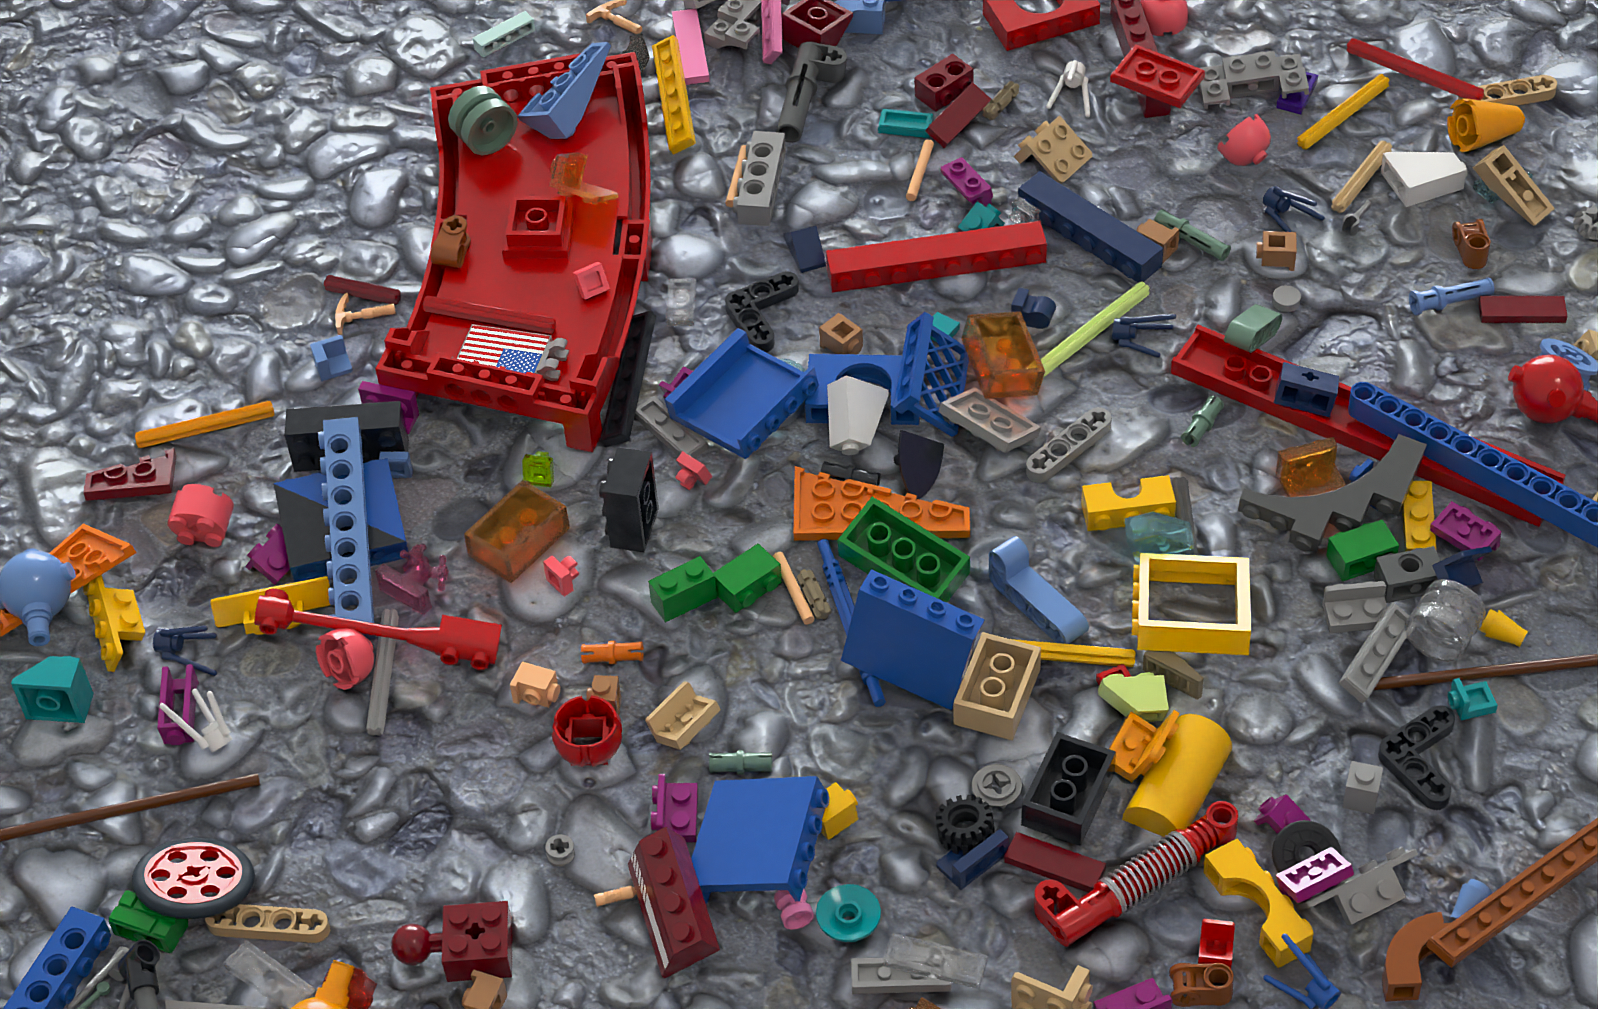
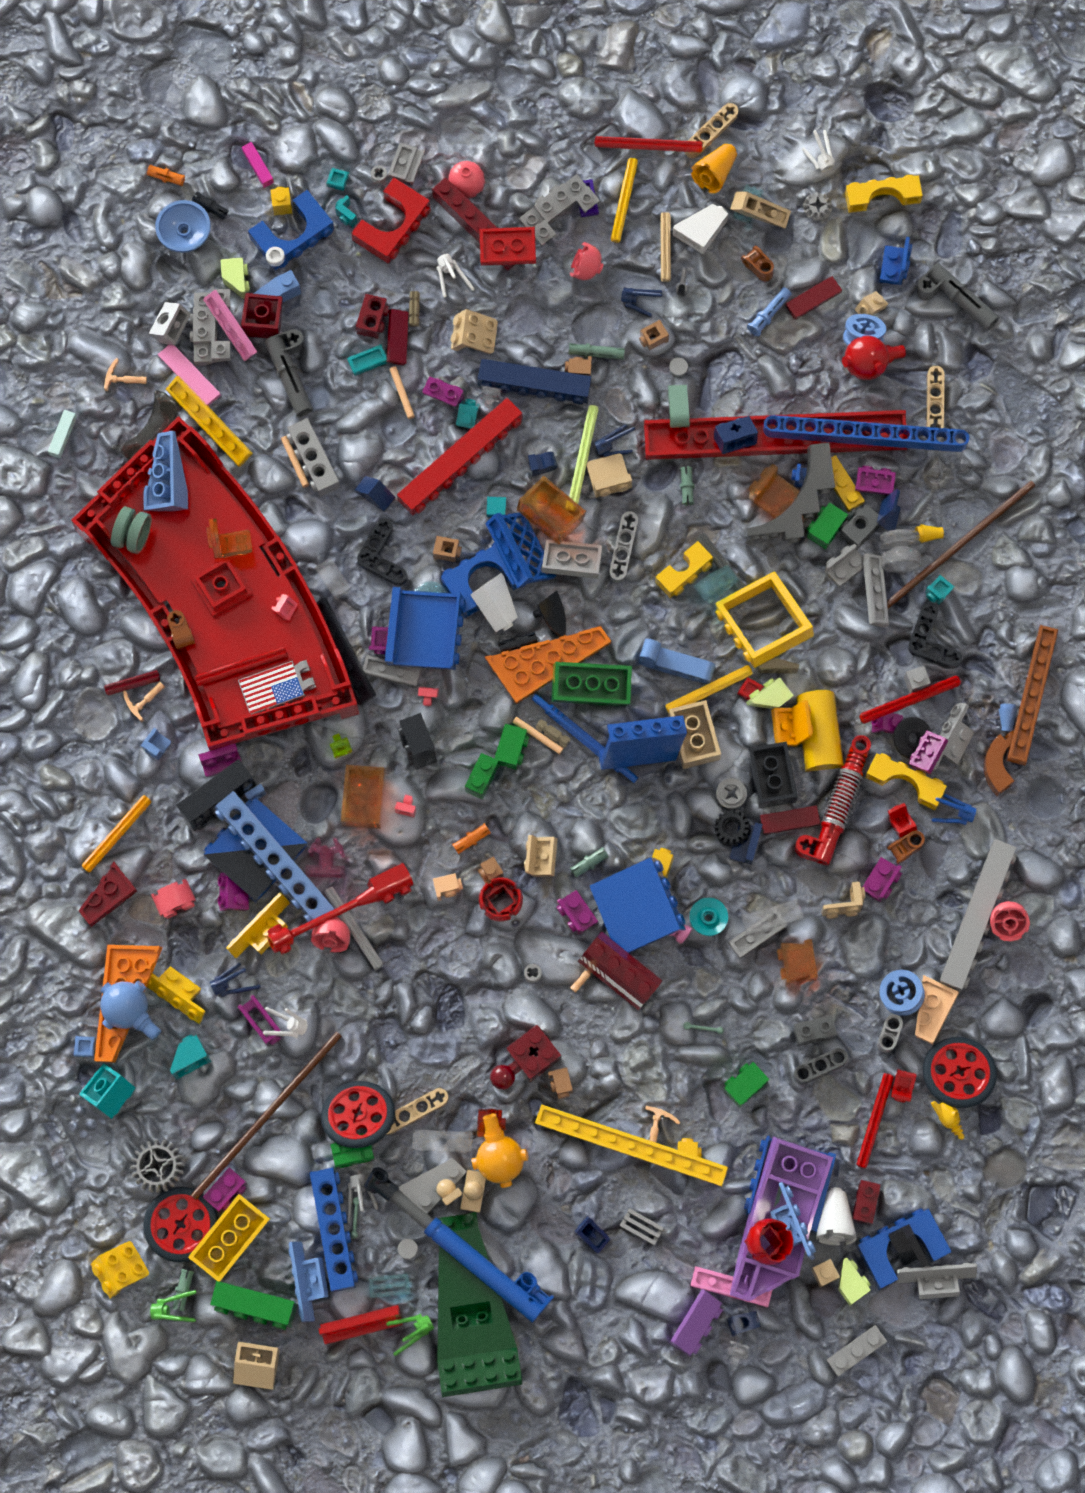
camera: 35 degrees left, 25 degrees up
none -> tan bracket [586,454,632,497]
none -> red axle [859,676,961,724]

